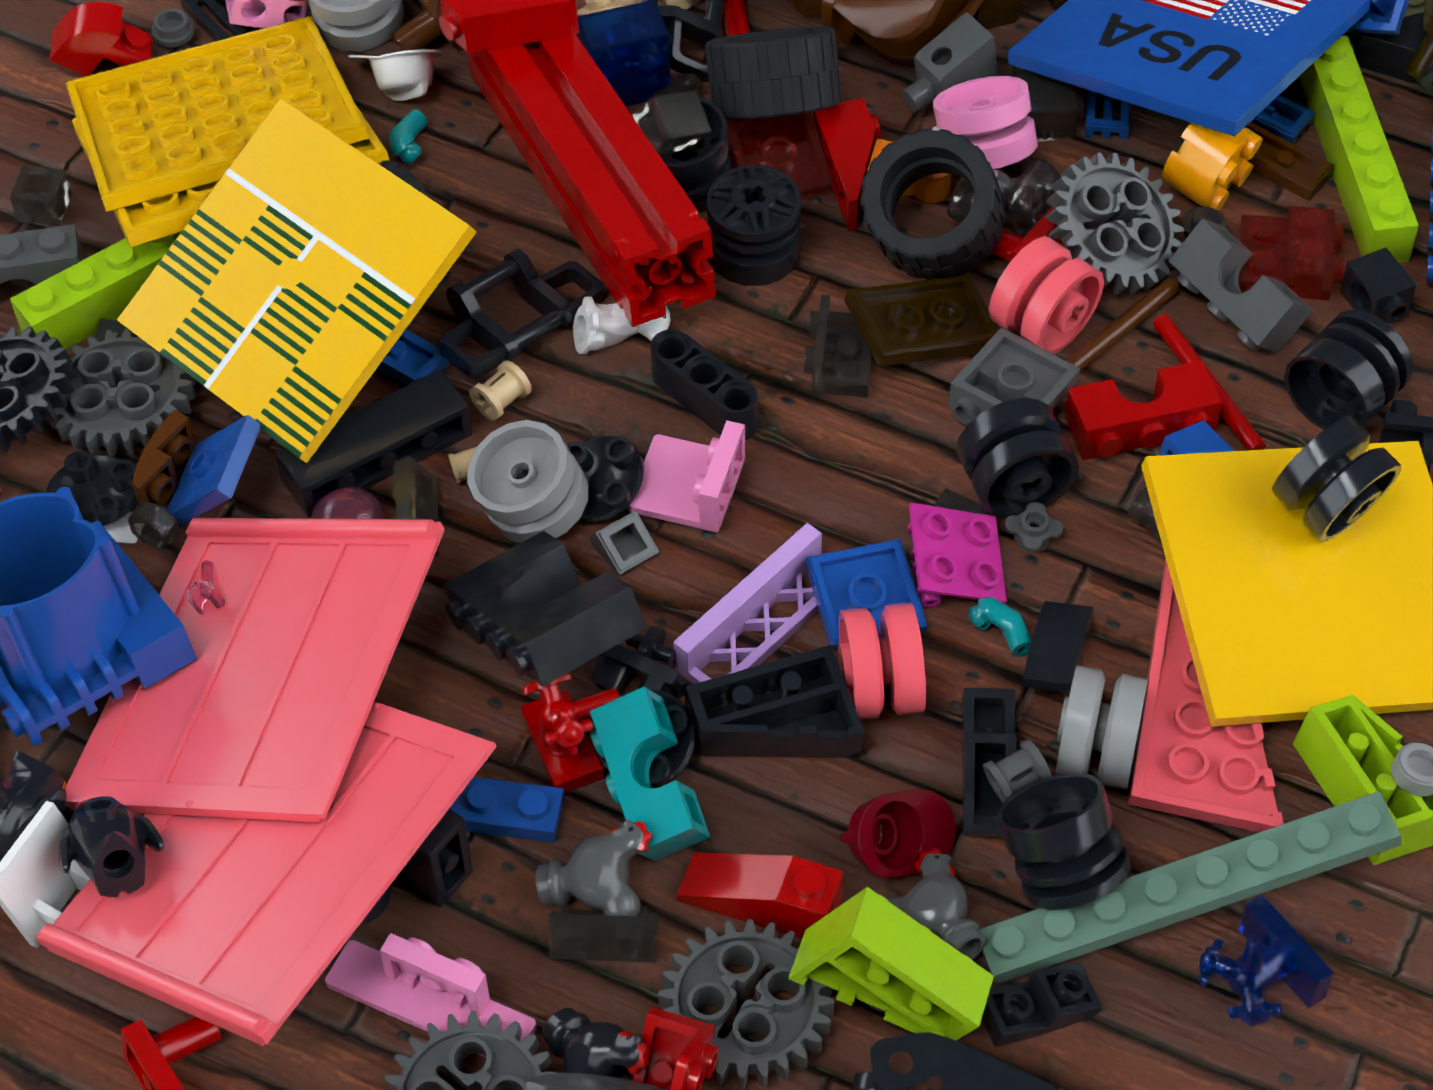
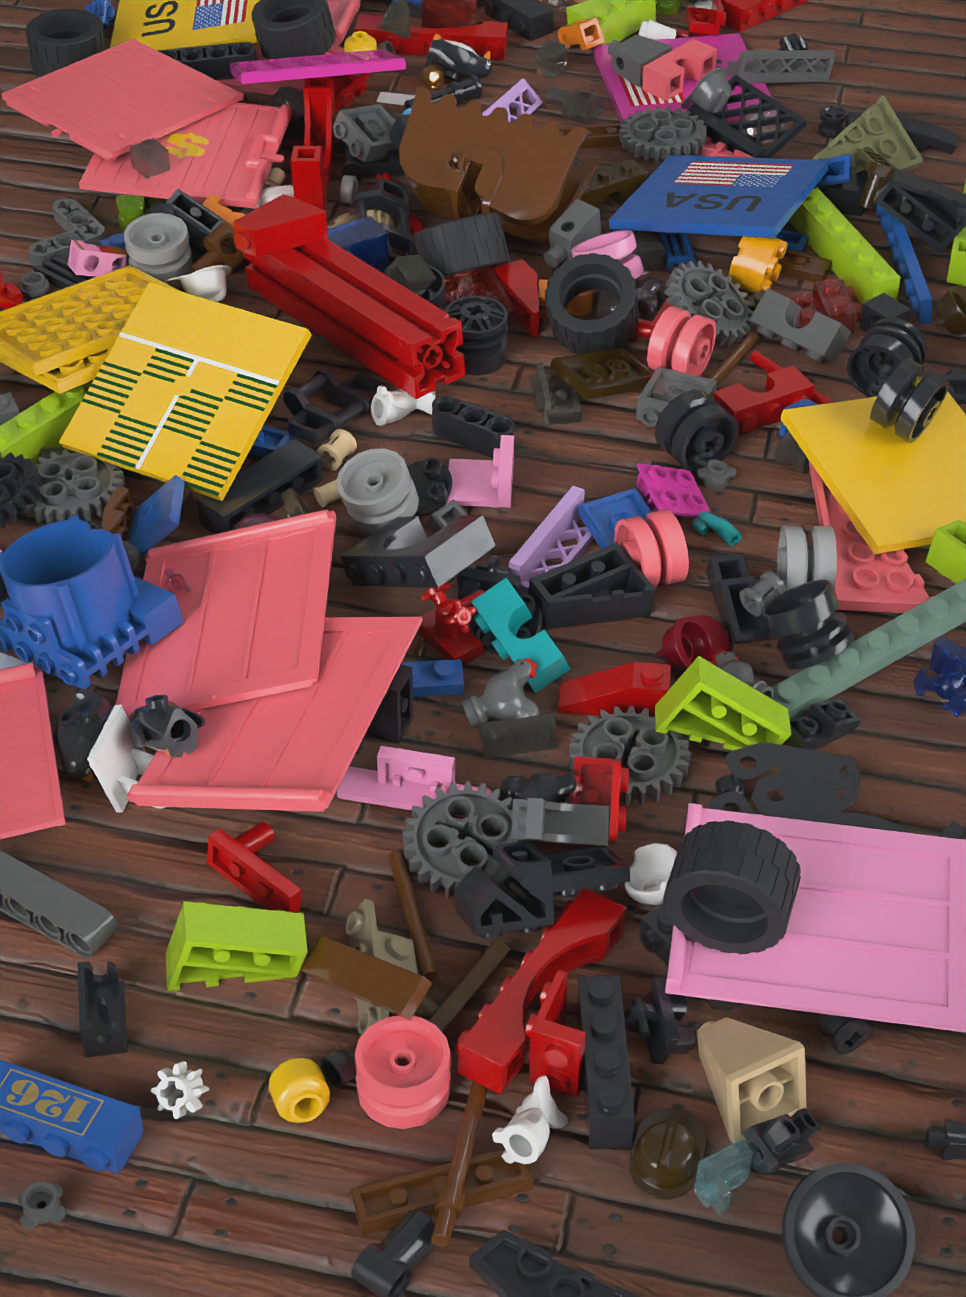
camera: 15 degrees left, 10 degrees down
black slope [1023,601,1093,693] -> none

